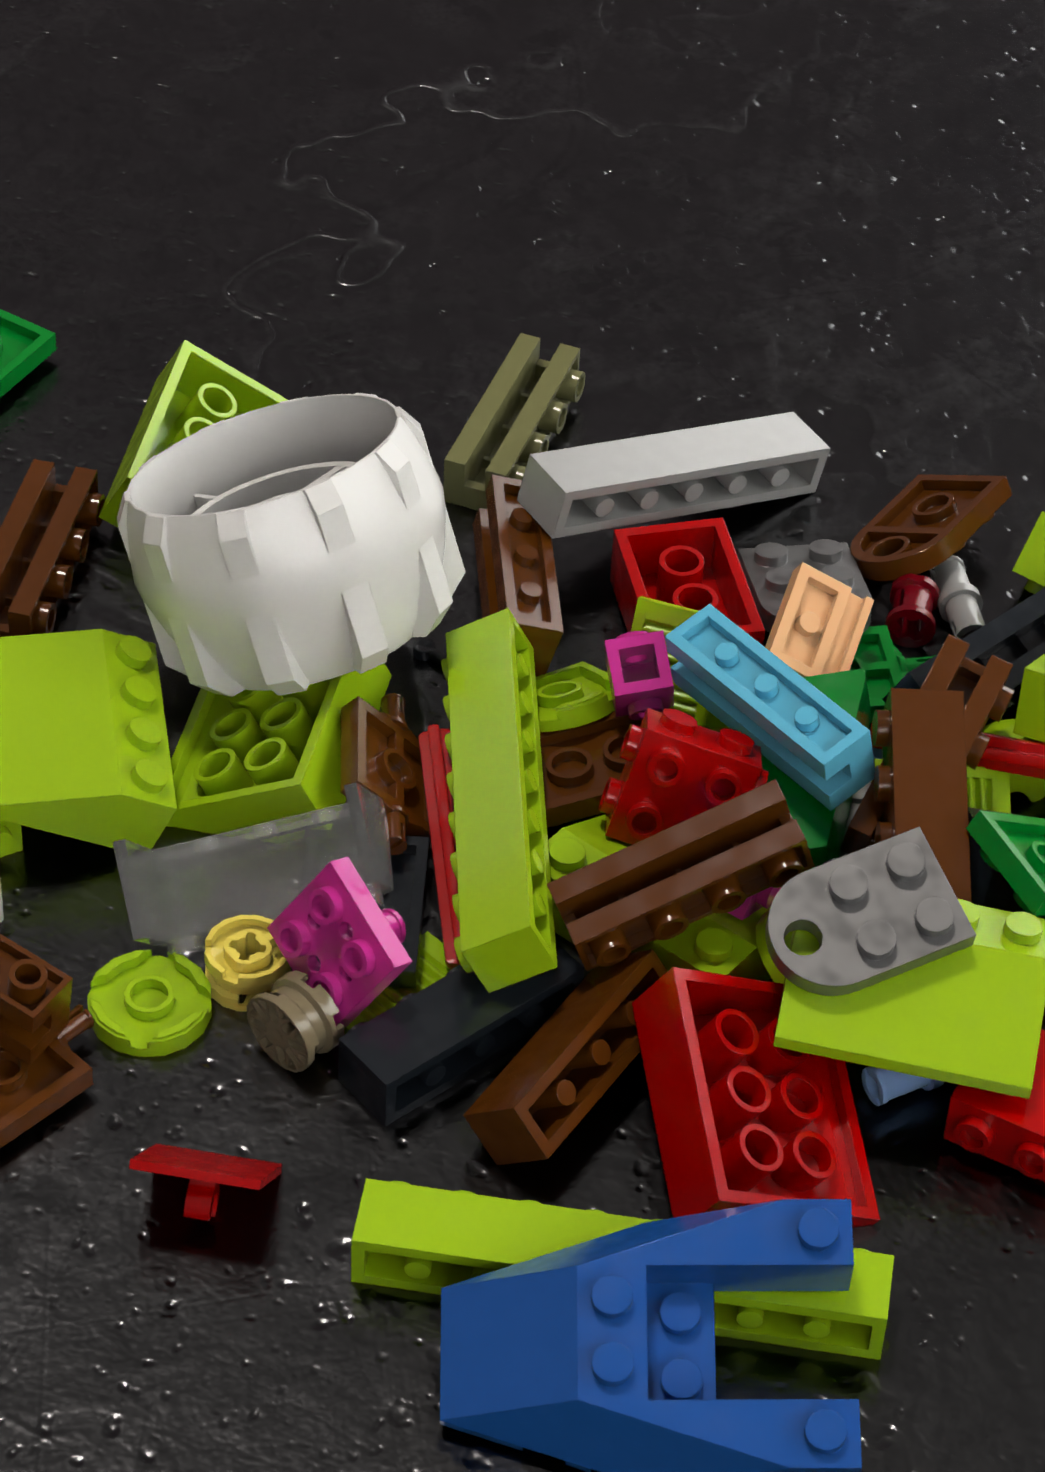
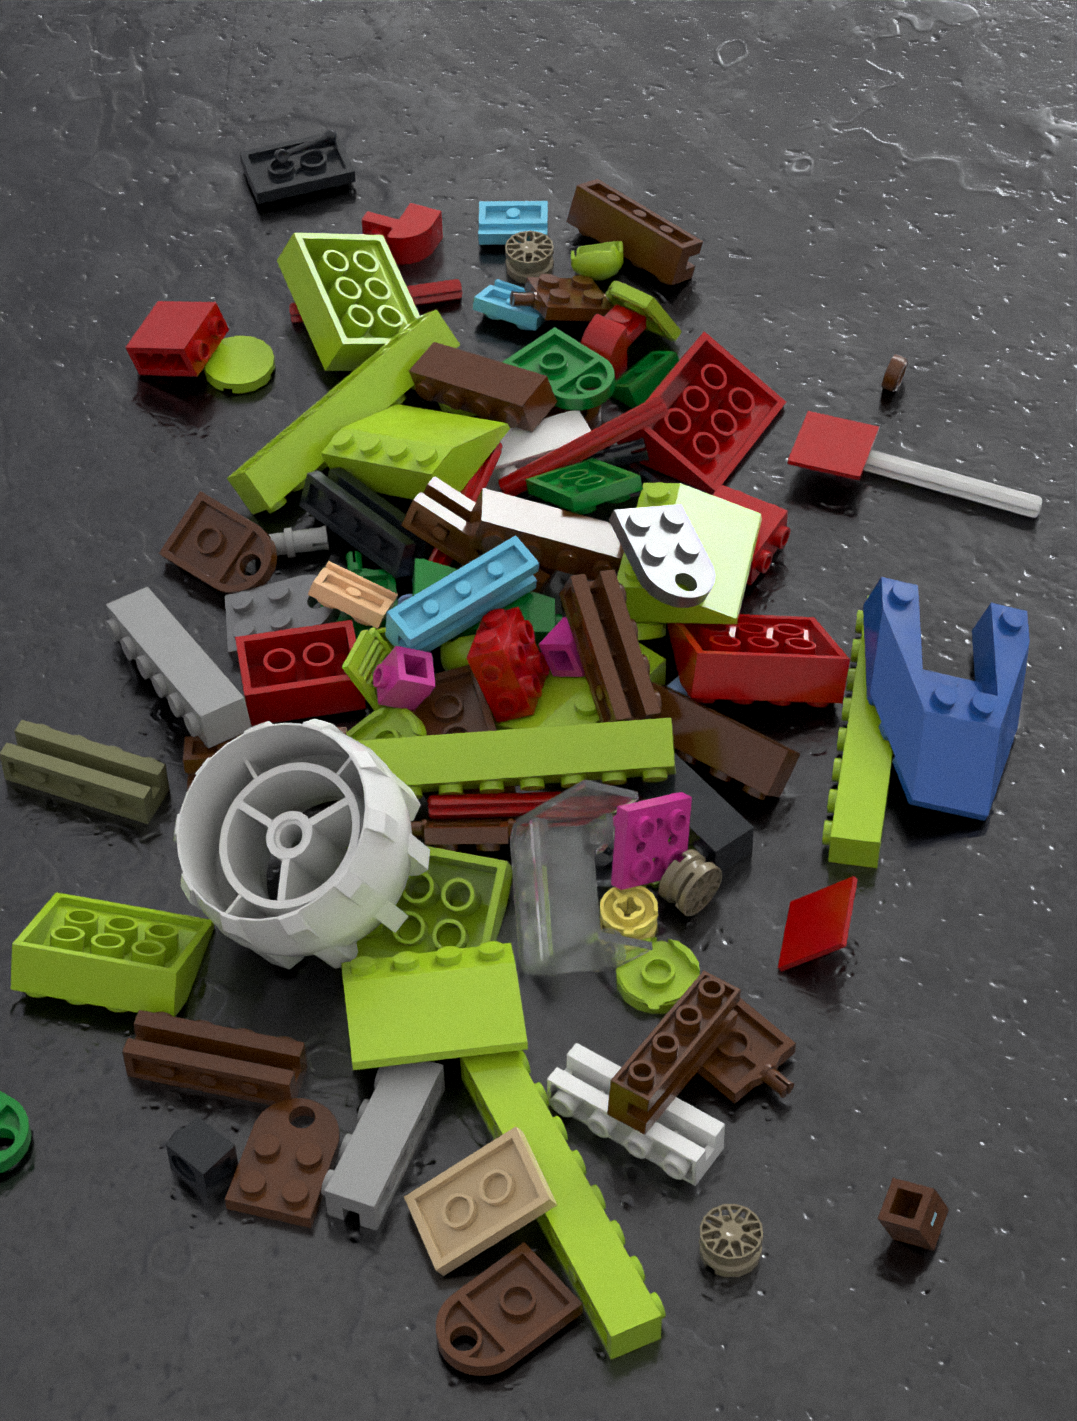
camera: 85 degrees left, 5 degrees up
dark red bush [885,573,940,648] -> none

